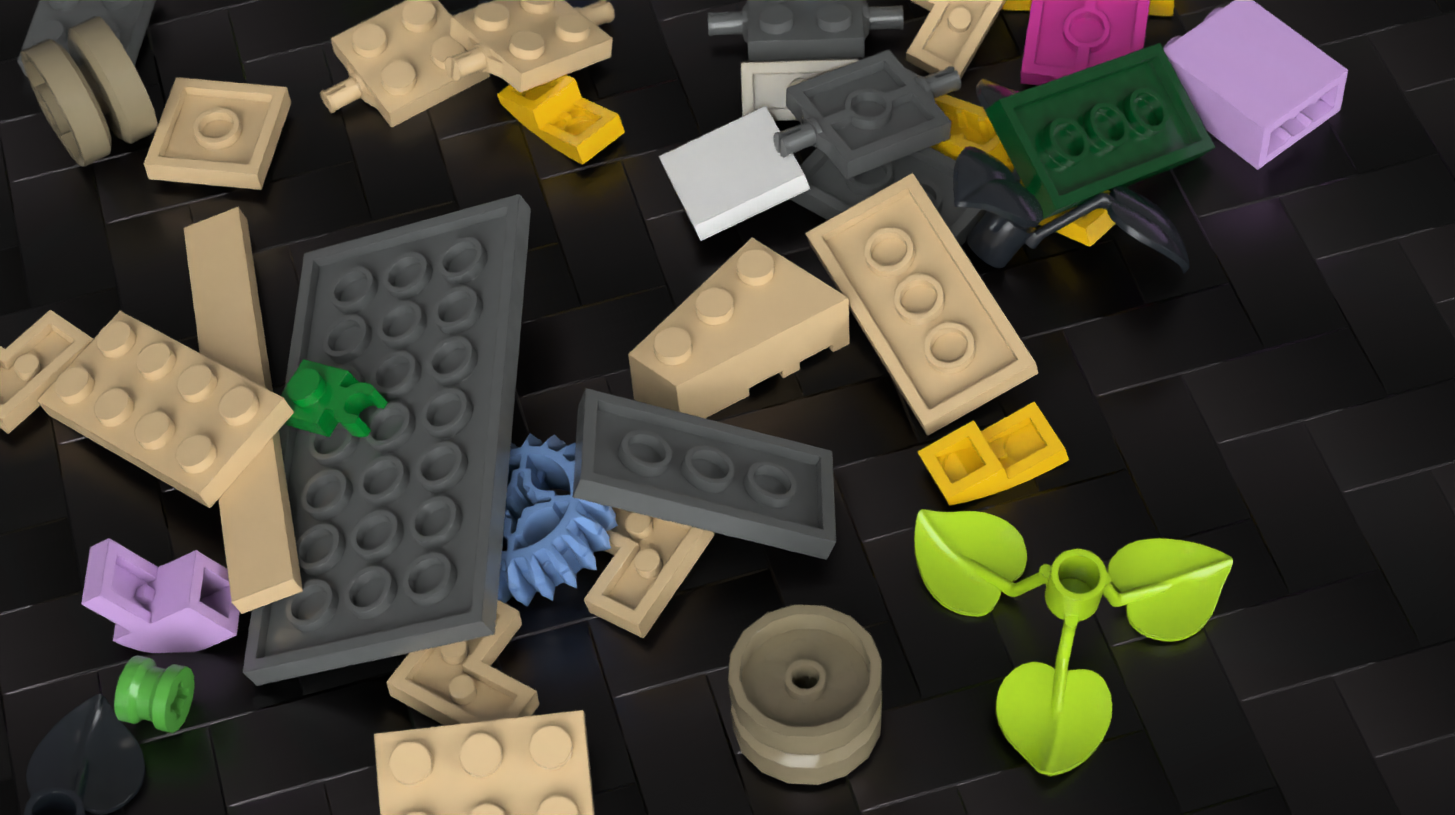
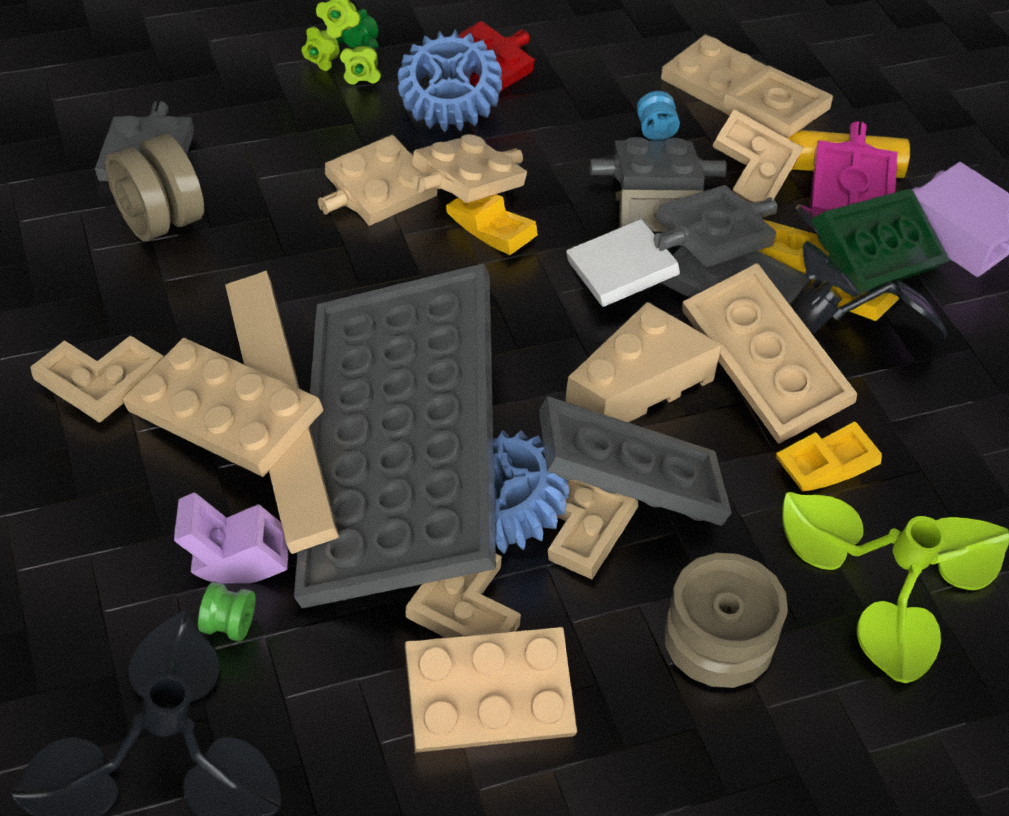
camera: 10 degrees left, 5 degrees down
tan plate [144,77,291,190] -> none
green plate [281,359,388,437] -> none

